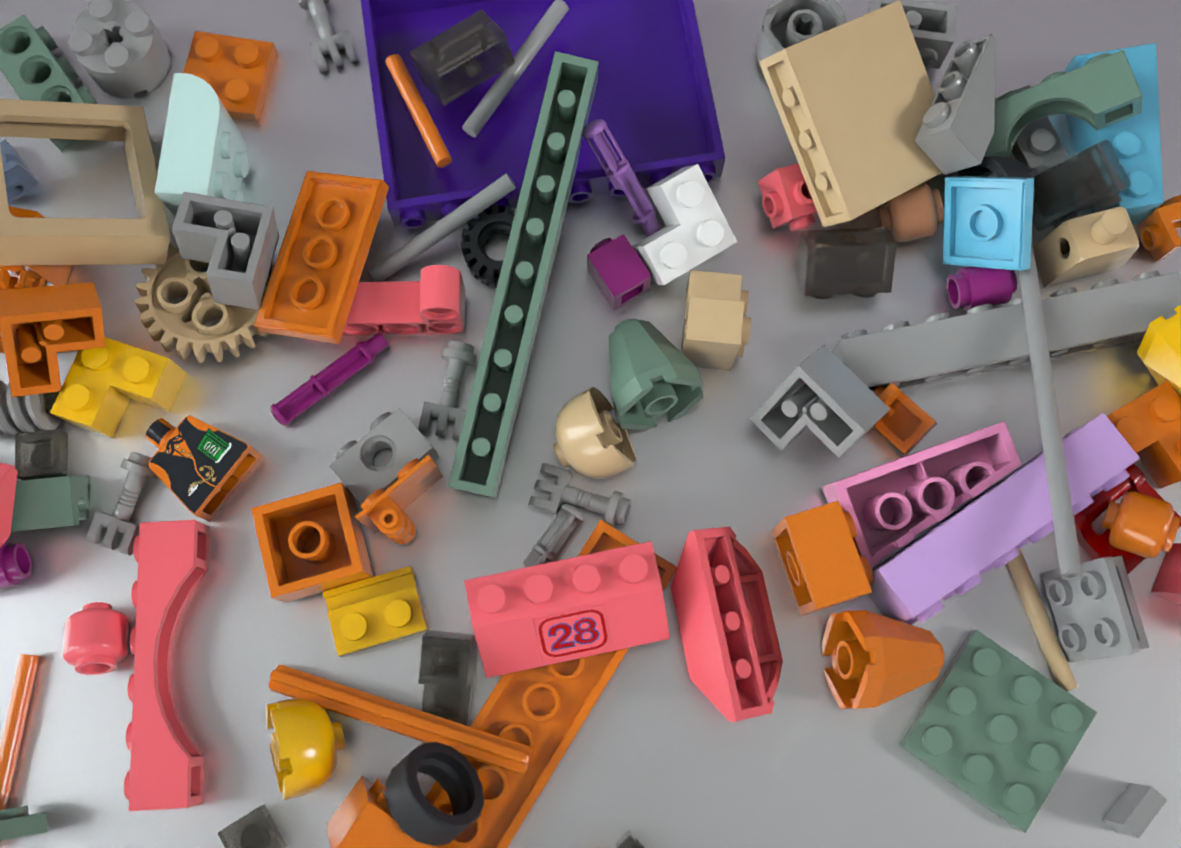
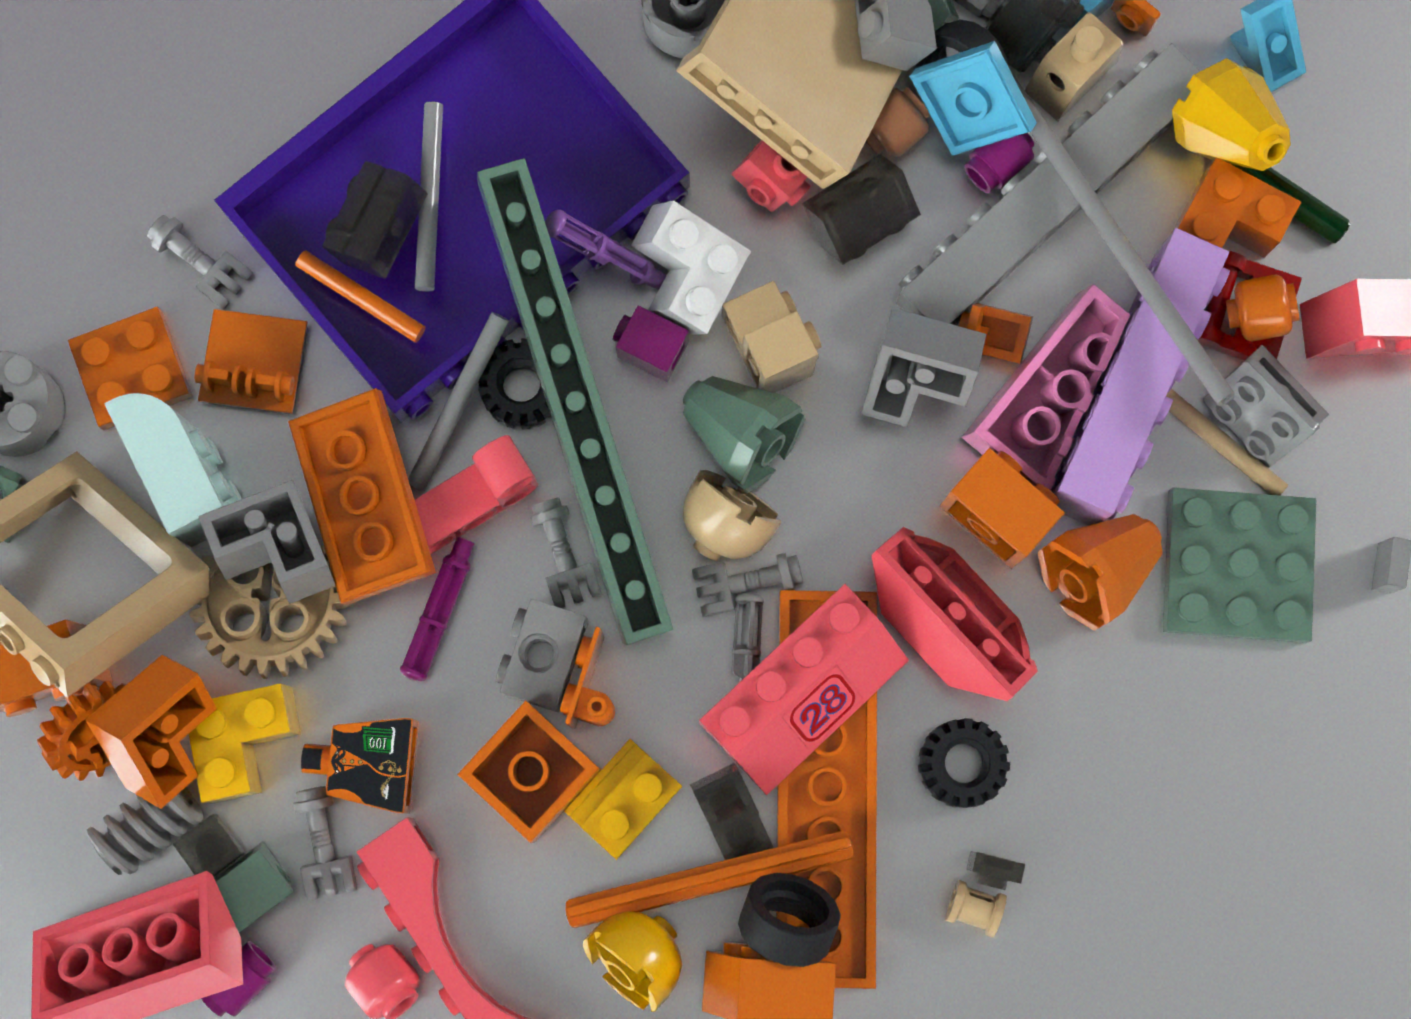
camera: 35 degrees left, 5 degrees up
none -> orange hinge [194,309,308,414]
none -> black tyre [918,718,1010,808]

